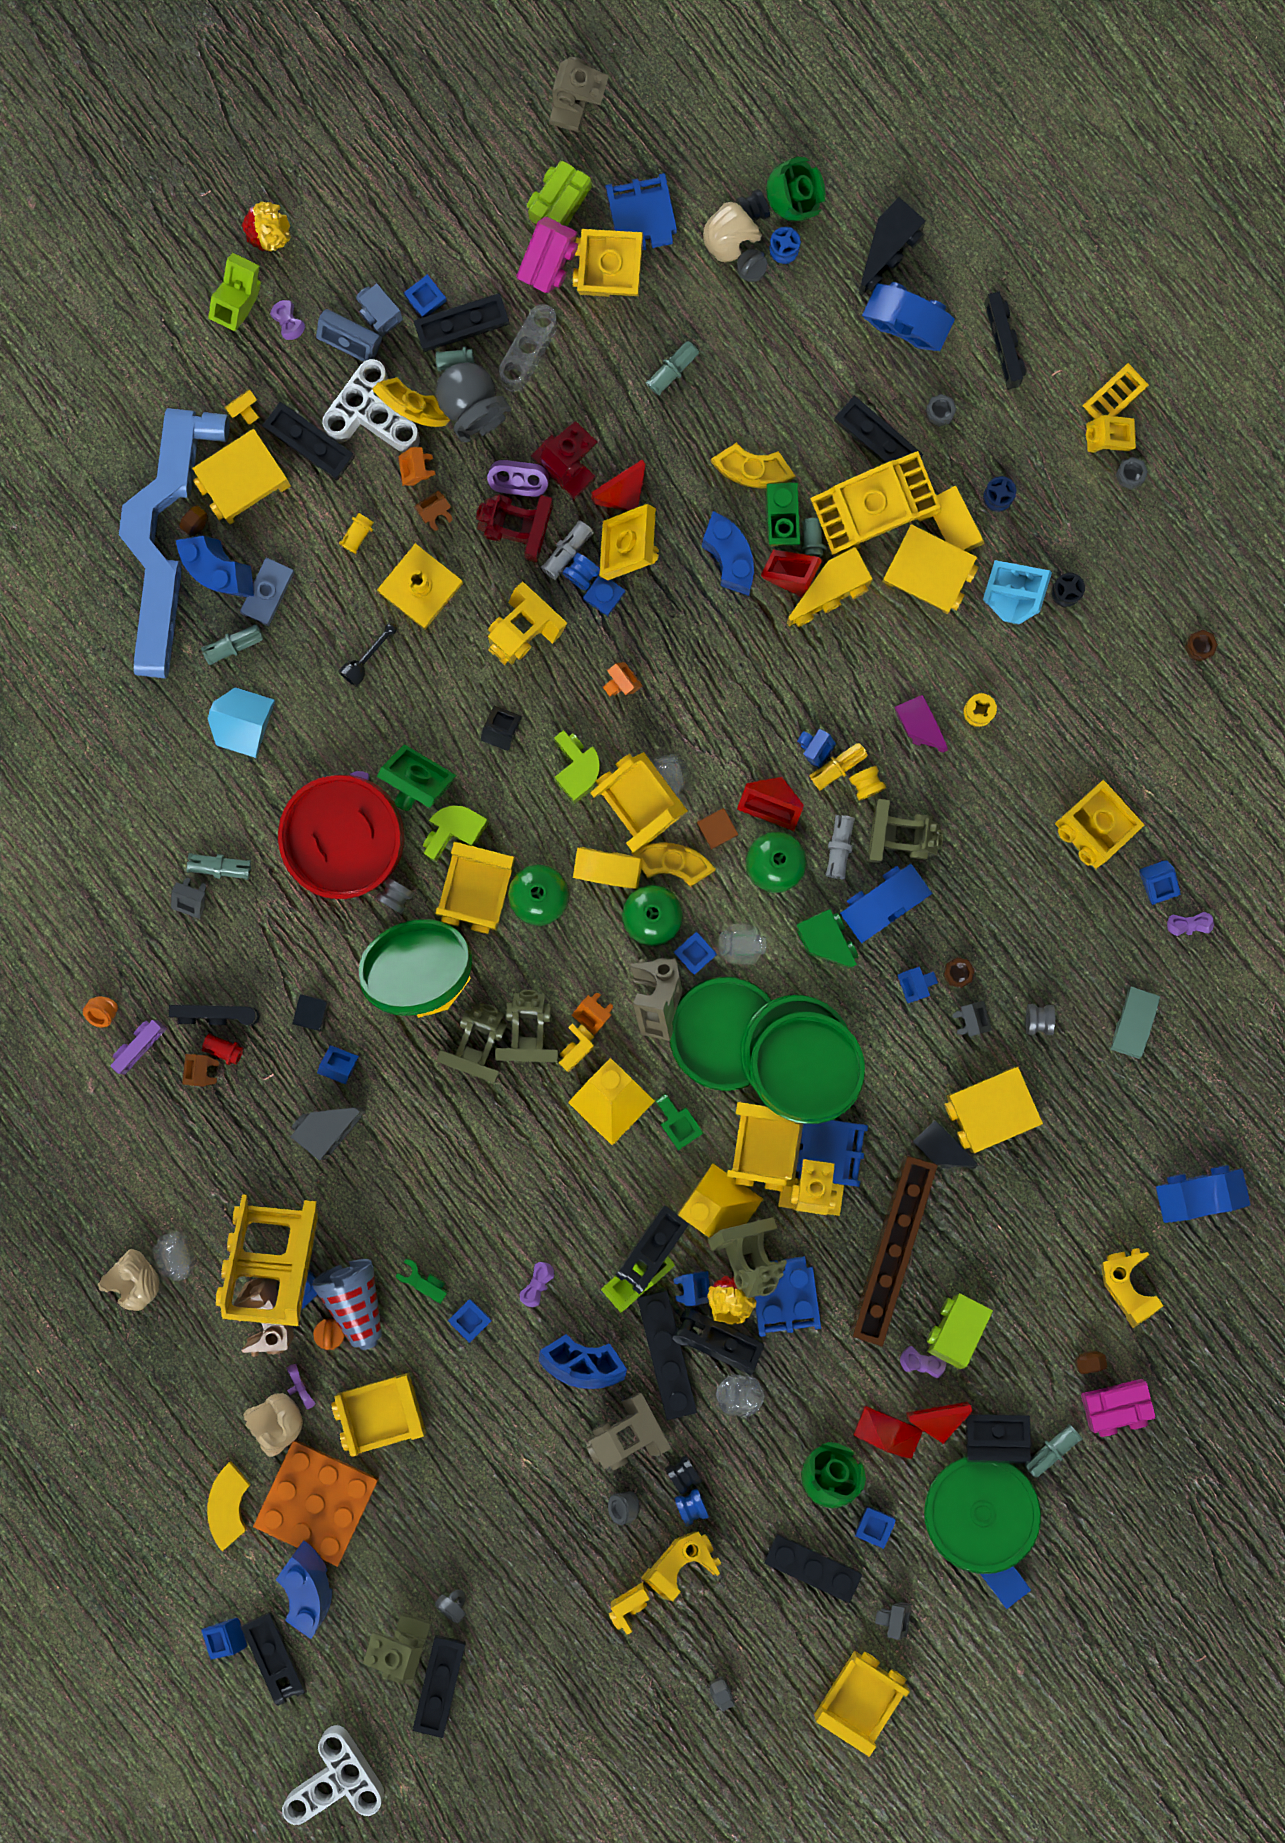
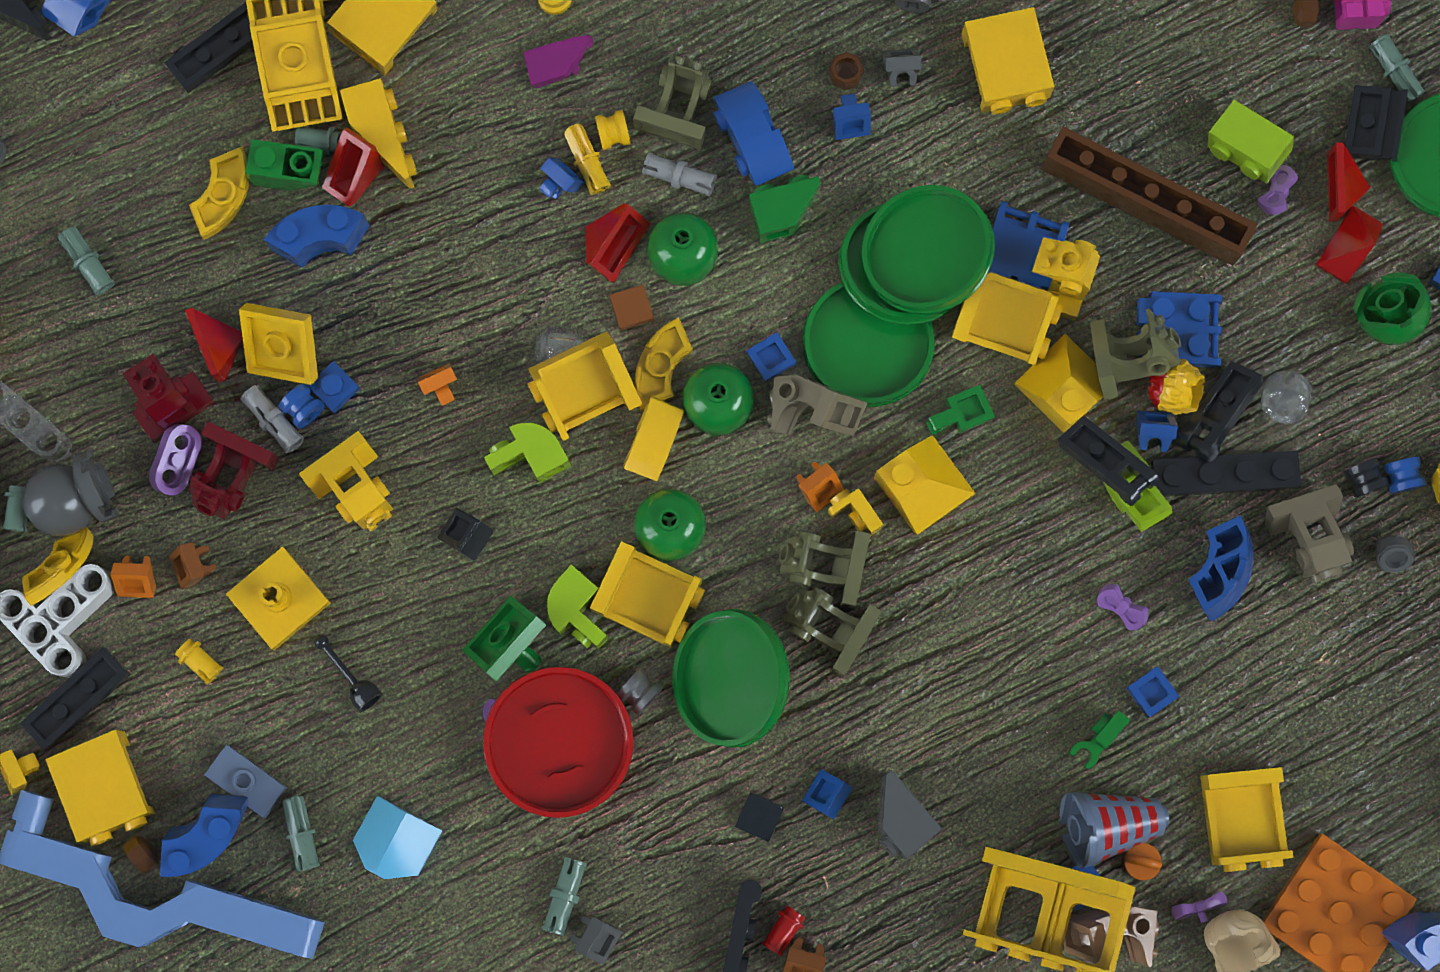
camera: 80 degrees left, 5 degrees down
clear head [719,924,767,965] -> none
black slope [913,1120,978,1169] -> none

